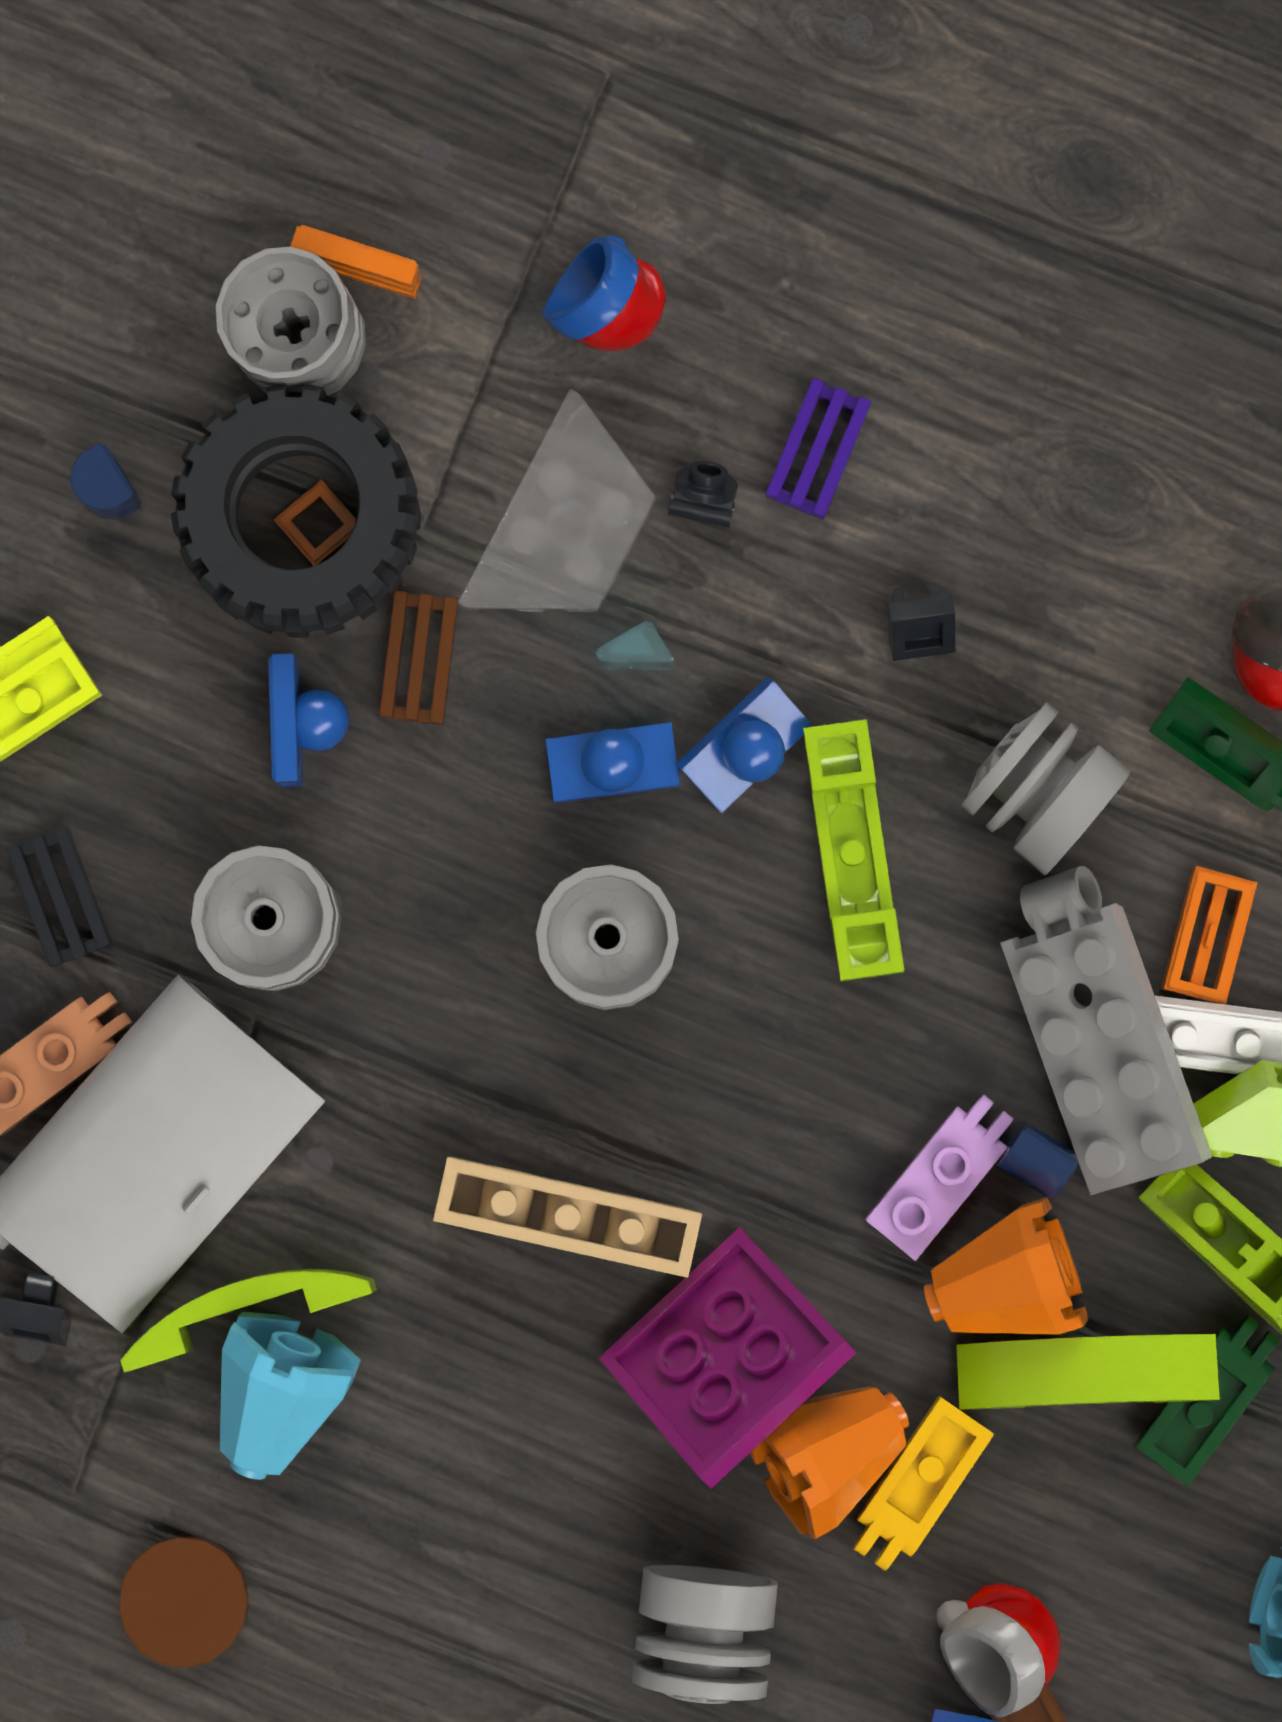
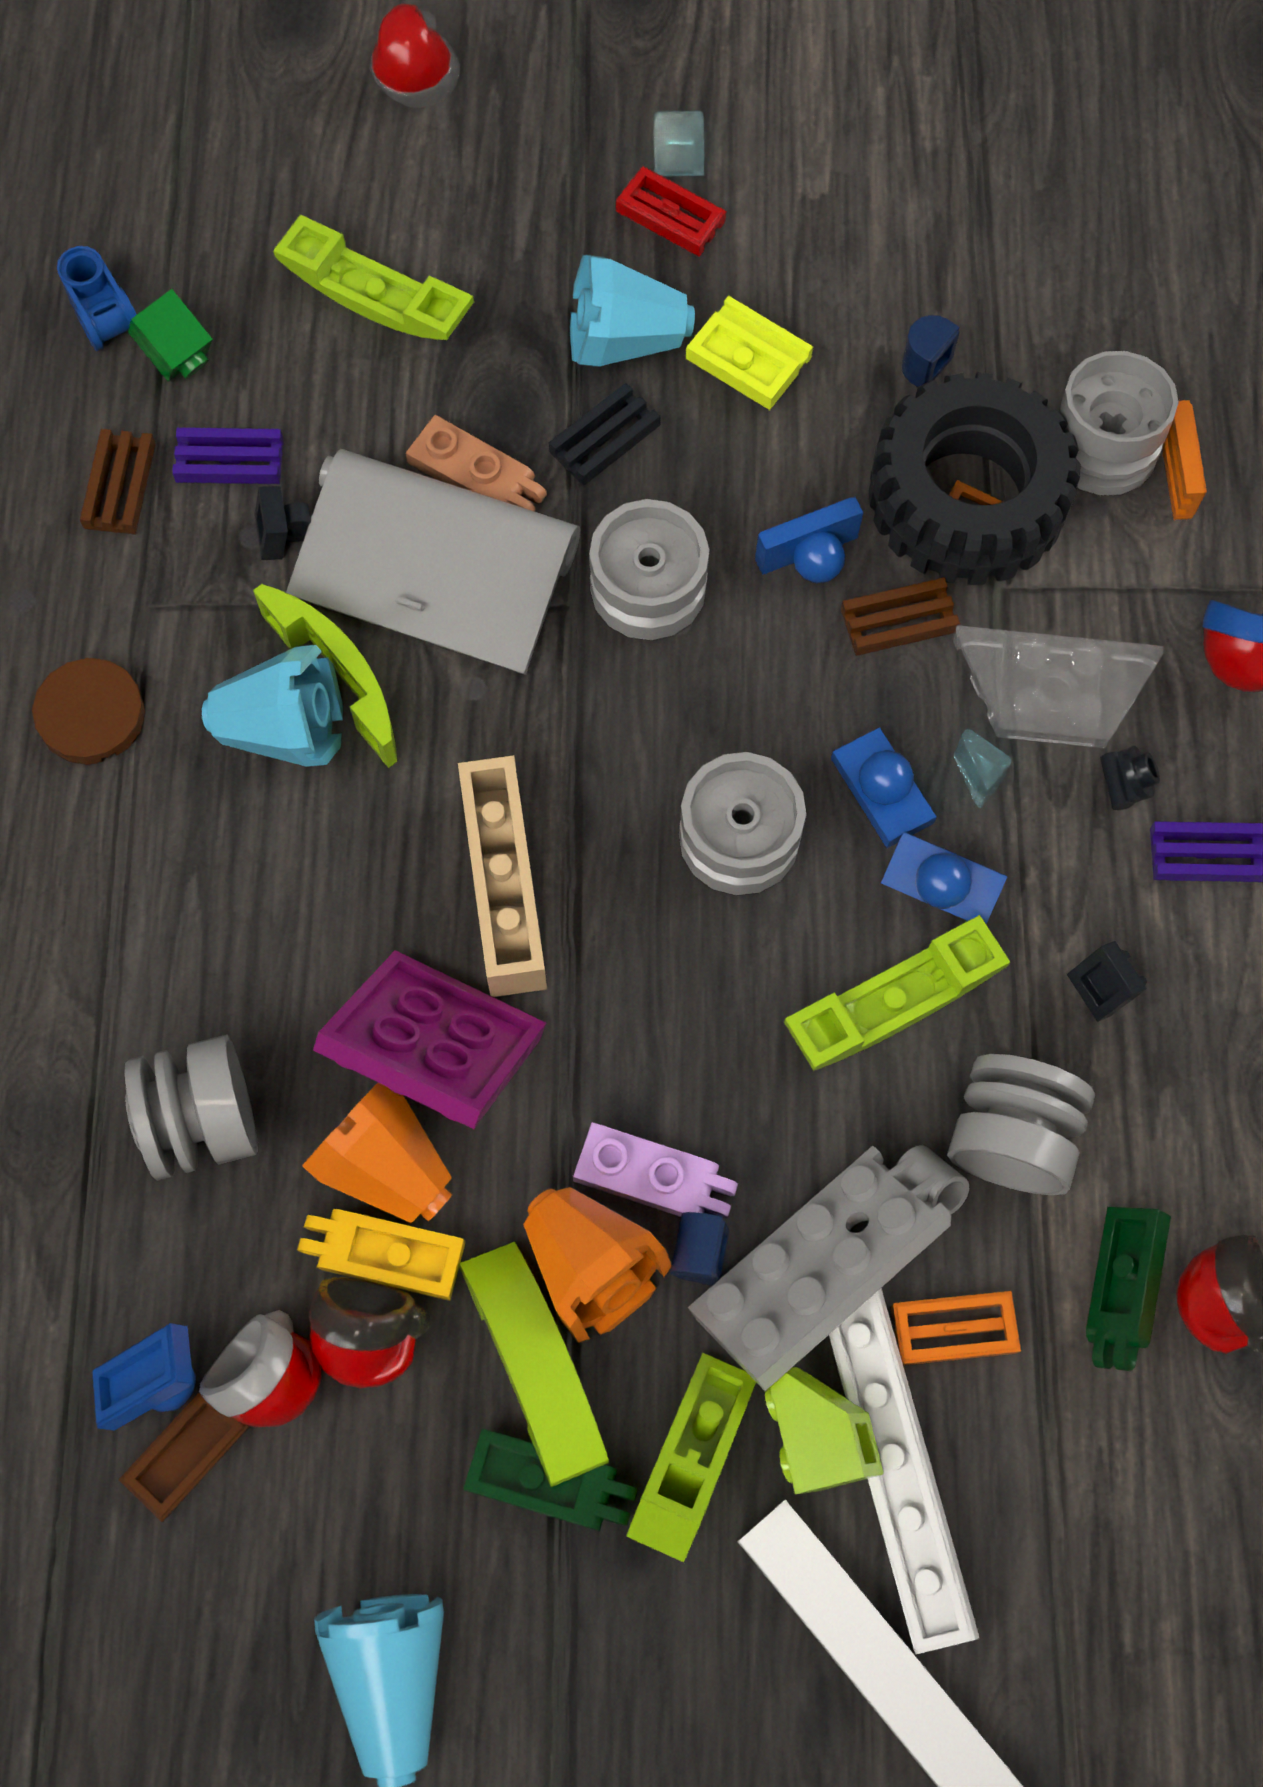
camera: 65 degrees right, 15 degrees down
none -> clear smoke piece [309,1277,431,1388]

